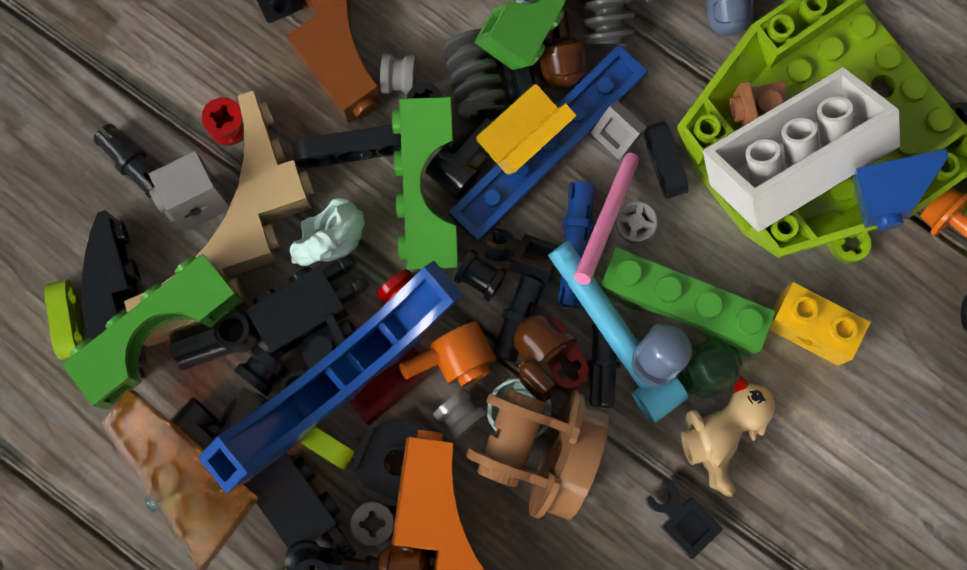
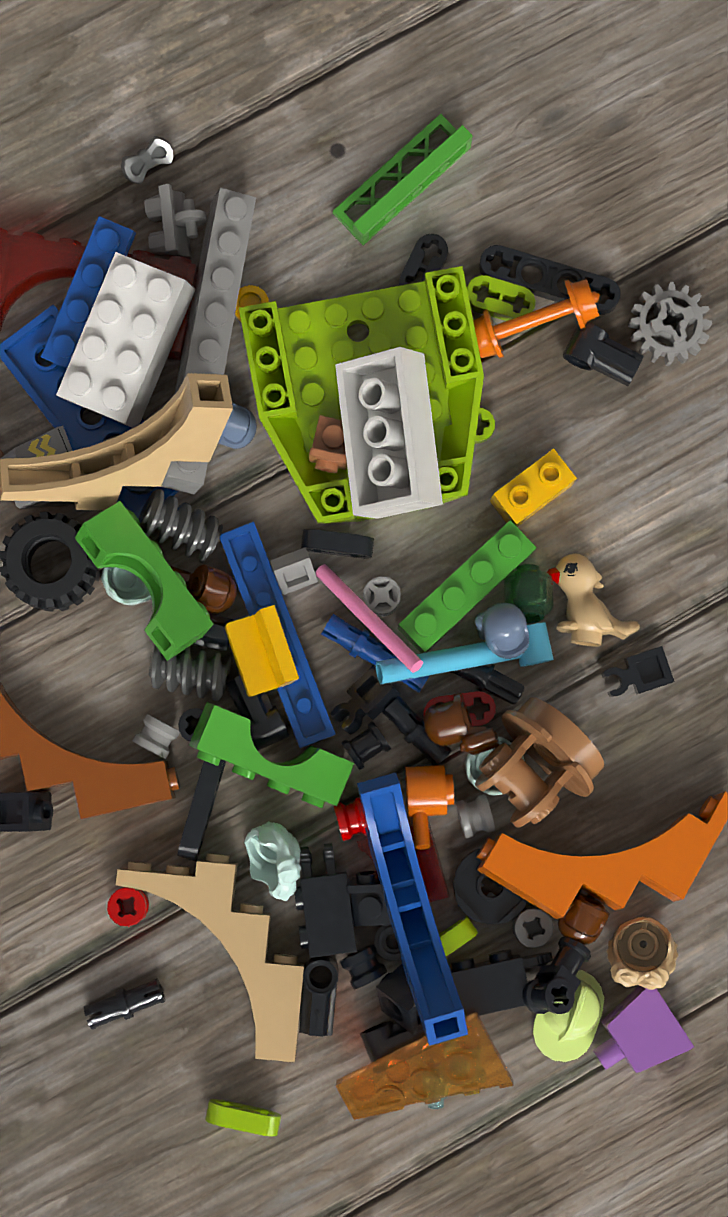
camera: 70 degrees left, 5 degrees up
bright green arch [62,253,244,410] -> none
black slope [82,210,147,380] -> none
light grey brick [149,151,230,231] -> none
blue slope [853,149,948,231] -> none

